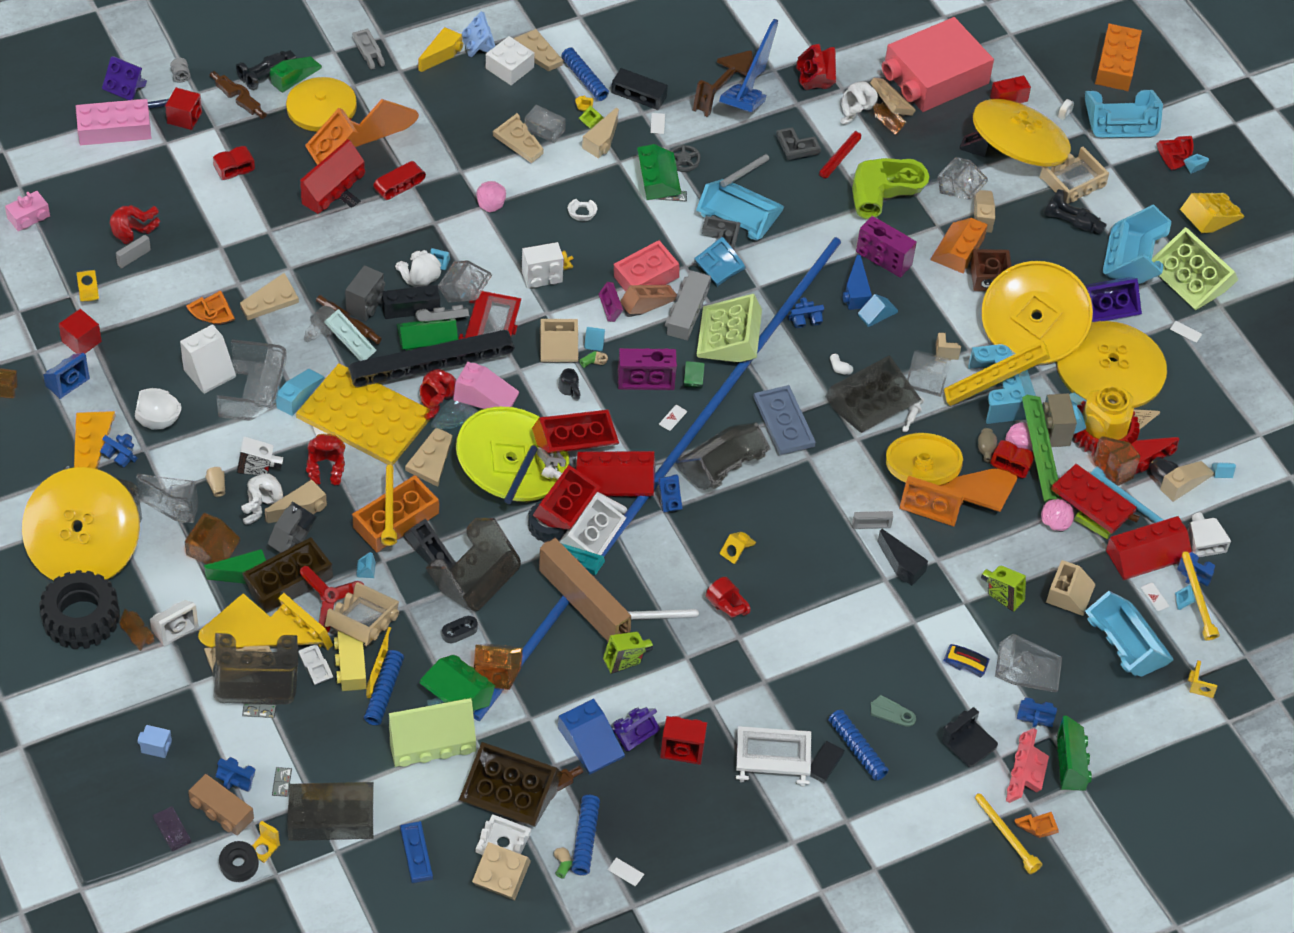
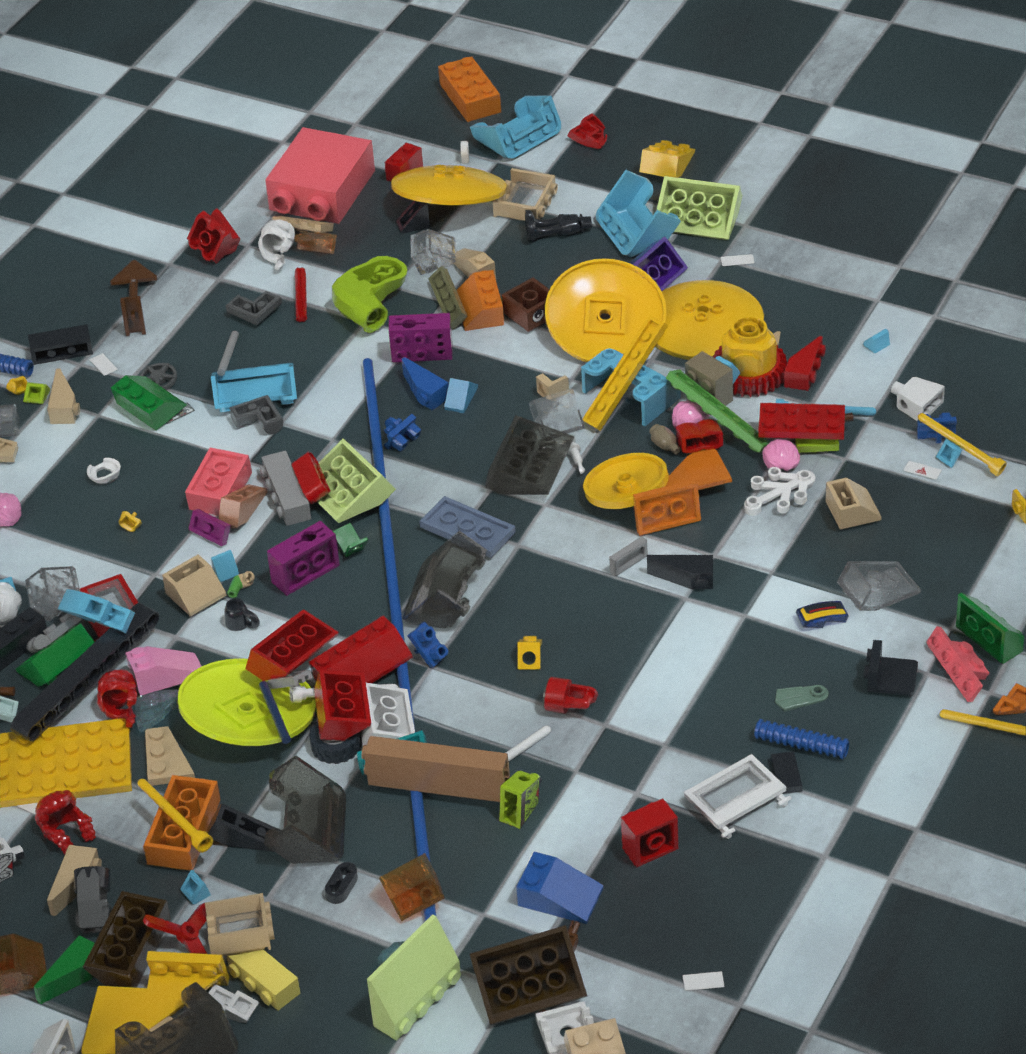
camera: 30 degrees left, 10 degrees down
white hair [241,473,283,525] -> none
blue piece [364,650,404,725] -> none
yellow piece [366,627,391,698] -> none
green slope [420,655,495,711] -> none
white brick [522,242,564,289] -> none
arm [554,847,572,879] -> none
blue piece [571,795,600,875] -> none
dark purple bracket [611,707,661,751] -> none
white sticker [659,405,687,431] -> none
dark azure plate [694,237,746,287] -> none
blue piece [719,19,778,112] -> none
white arm [830,354,853,375] -> none
lime torso [981,565,1026,612] -> none
blue hips [1017,697,1057,728] -> none
medium azure windscreen [1085,591,1173,677] -> none
clear orange slope [1093,436,1140,486] -> none
red slope [1106,516,1192,580] -> none
black piece [1149,457,1179,484] -> none
tan slope [1160,461,1214,502] -> none
medium azure slope [1184,154,1209,174] -> none
none -> medium azure slope [58,589,135,633]
none -> red beam [291,451,331,504]
none -> olive plate [428,265,468,329]
none -> white plant [744,467,815,516]

